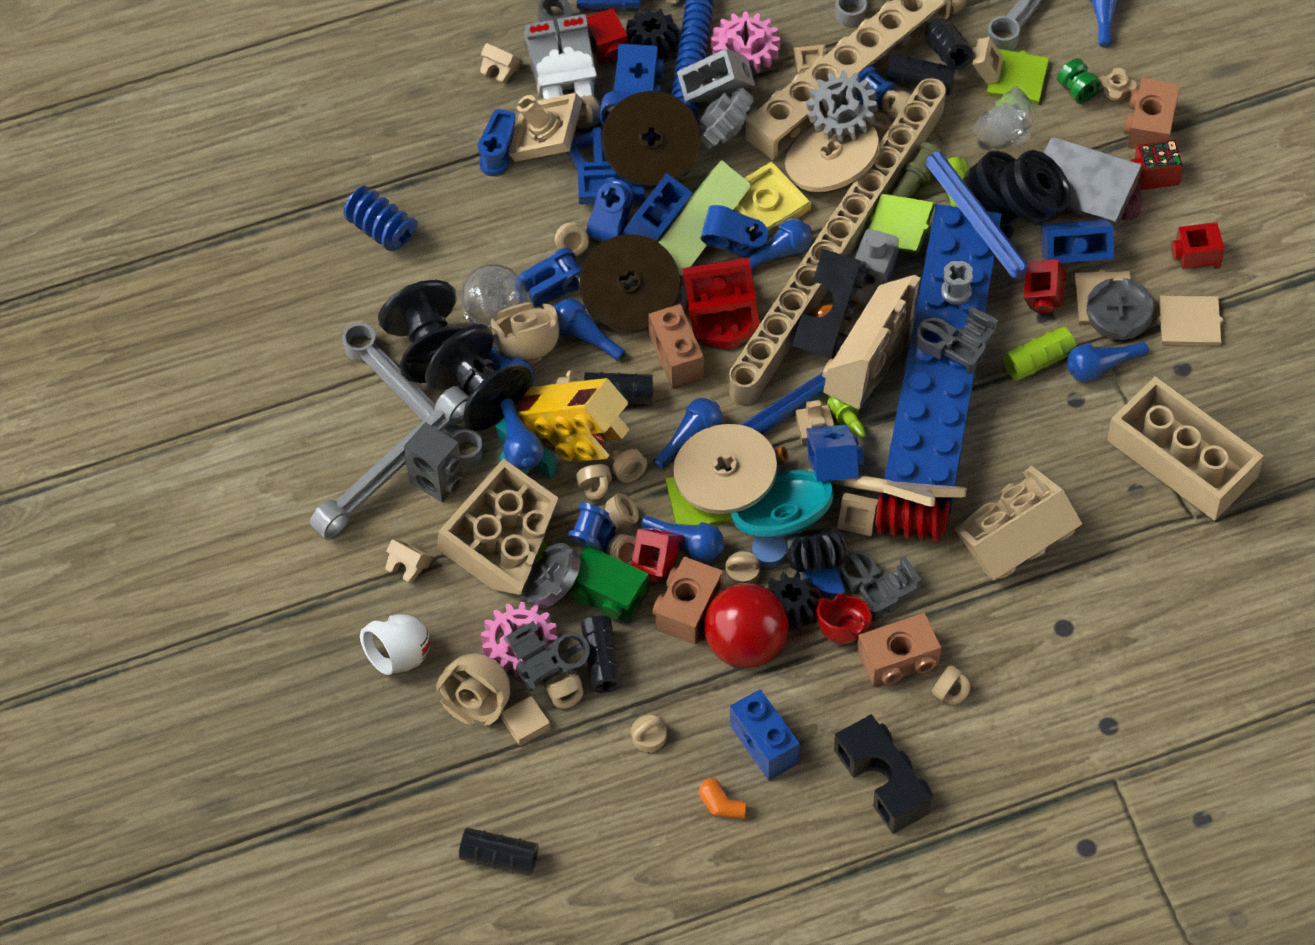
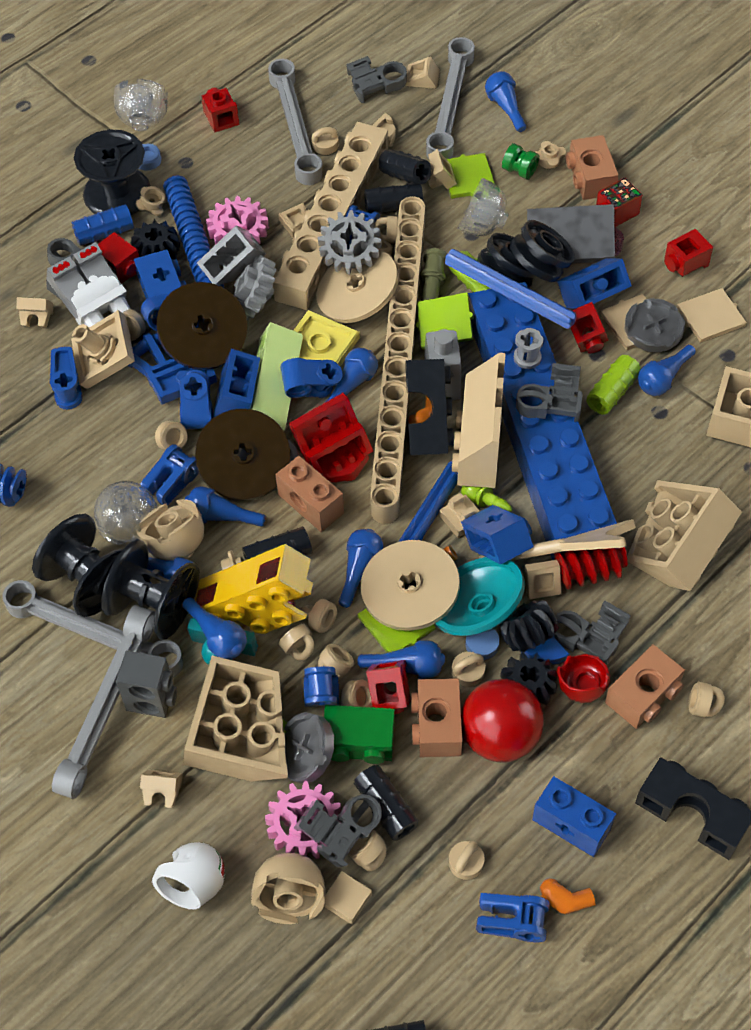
camera: 25 degrees left, 0 degrees up
none -> blue piece [476,893,550,943]

